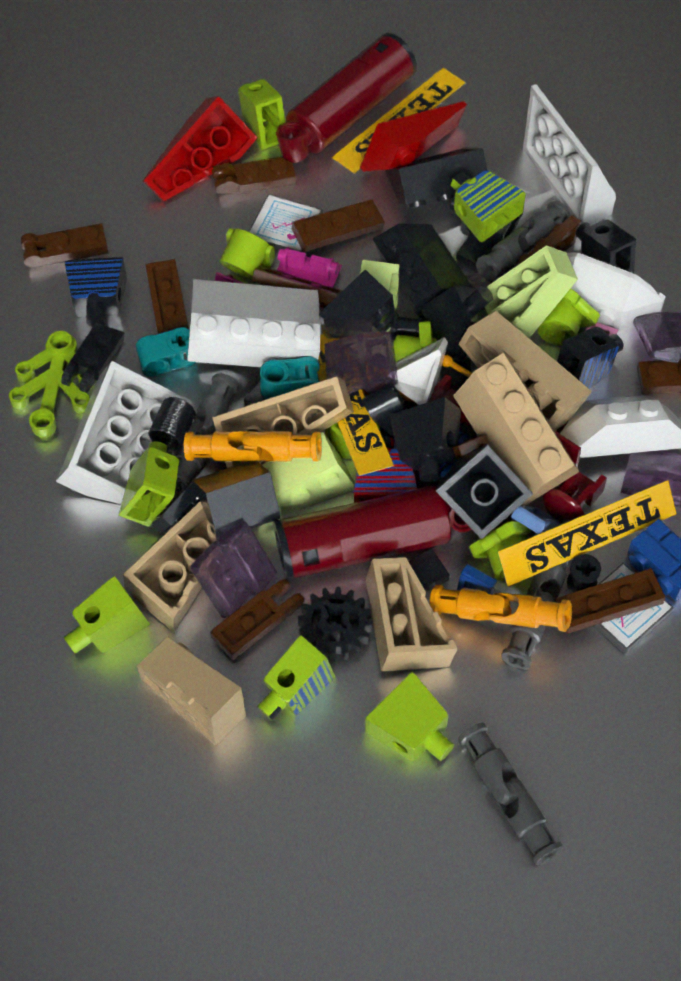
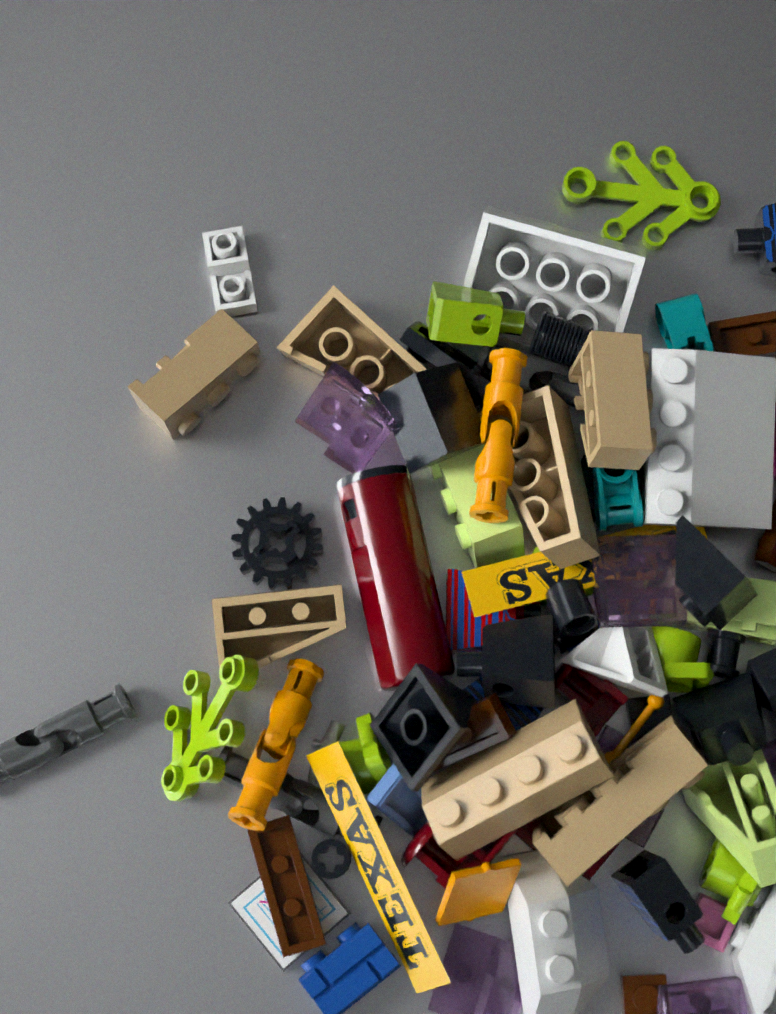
camera: 90 degrees right, 20 degrees up
black hinge [61,322,125,393] -> none
lime torso [64,576,150,654] -> none
reddish brown hinge [210,578,305,660] -> none
lime torso [257,635,335,721] -> none
lime torso [365,672,454,761] -> none
black tile [408,549,450,592] -> none
blue tile [456,564,497,594] -> none
none -> lime plant [161,655,259,802]
none -> white slope [202,226,258,317]
none -> light orange piece [435,858,522,927]
none -> tan wedge [568,330,657,470]

